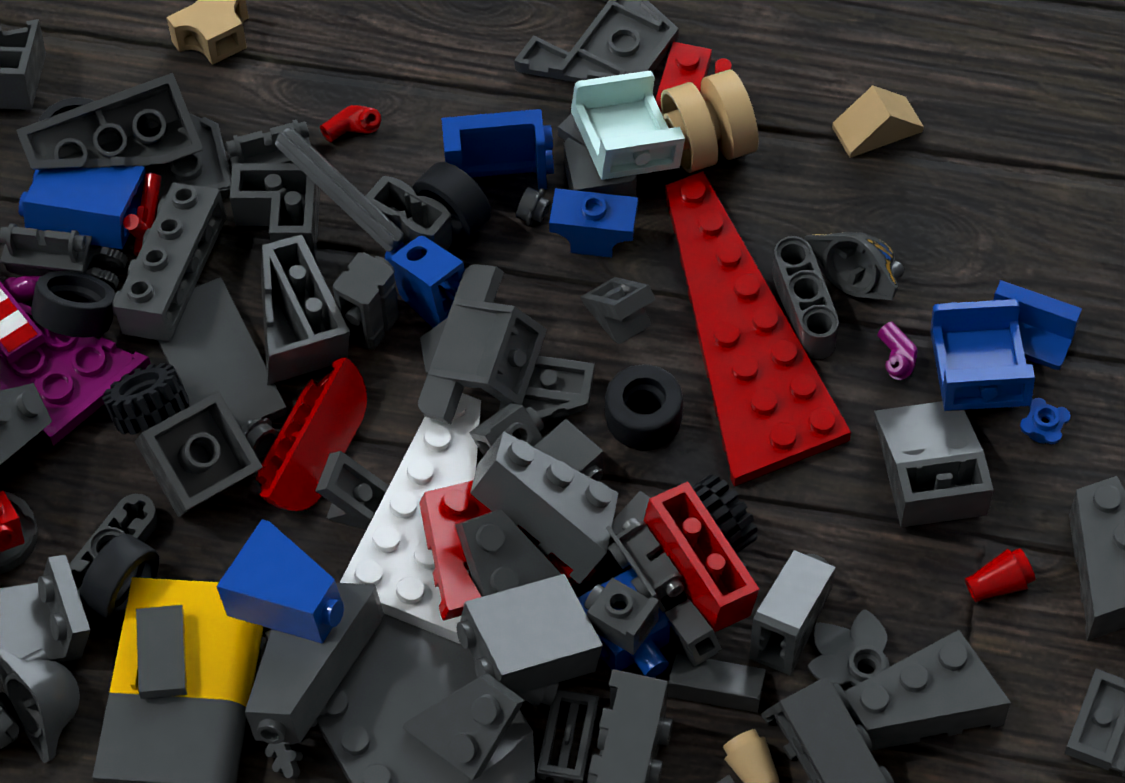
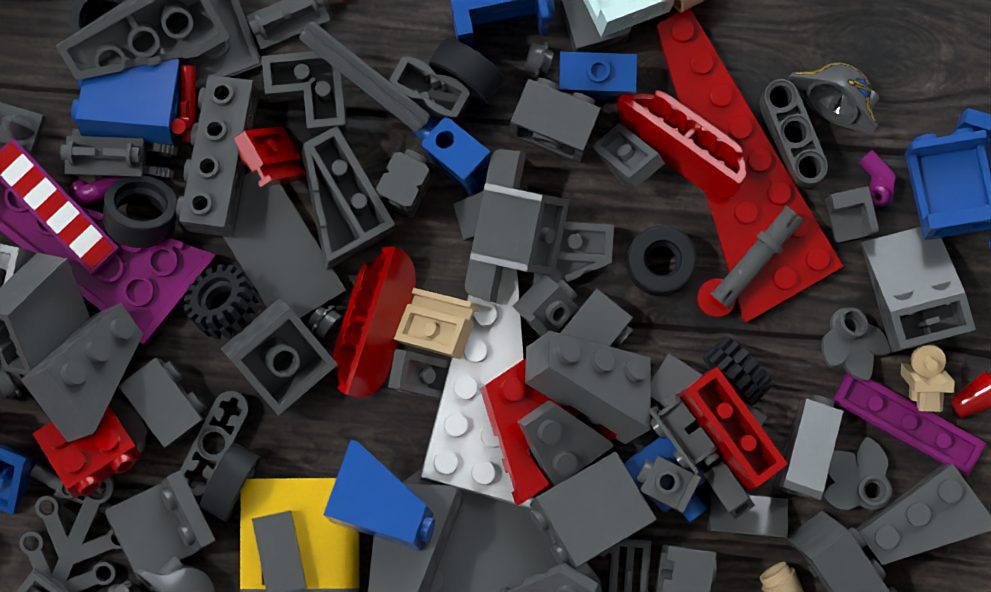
camera: 10 degrees left, 25 degrees up
none -> dark grey brick [118,358,206,449]
none -> red plate [234,126,306,187]
none -> tan plate [394,288,480,359]
none -> dark grey brick [510,78,601,164]
none -> red brick [617,90,746,198]
none -> red tile [697,279,736,318]
none -> dark grey pin [710,206,805,309]
none -> dark grey plate [821,308,891,381]
none -> dark grey panel [825,186,879,243]
none -> magenta tile [832,372,986,477]
none -> tan hips [901,343,955,412]

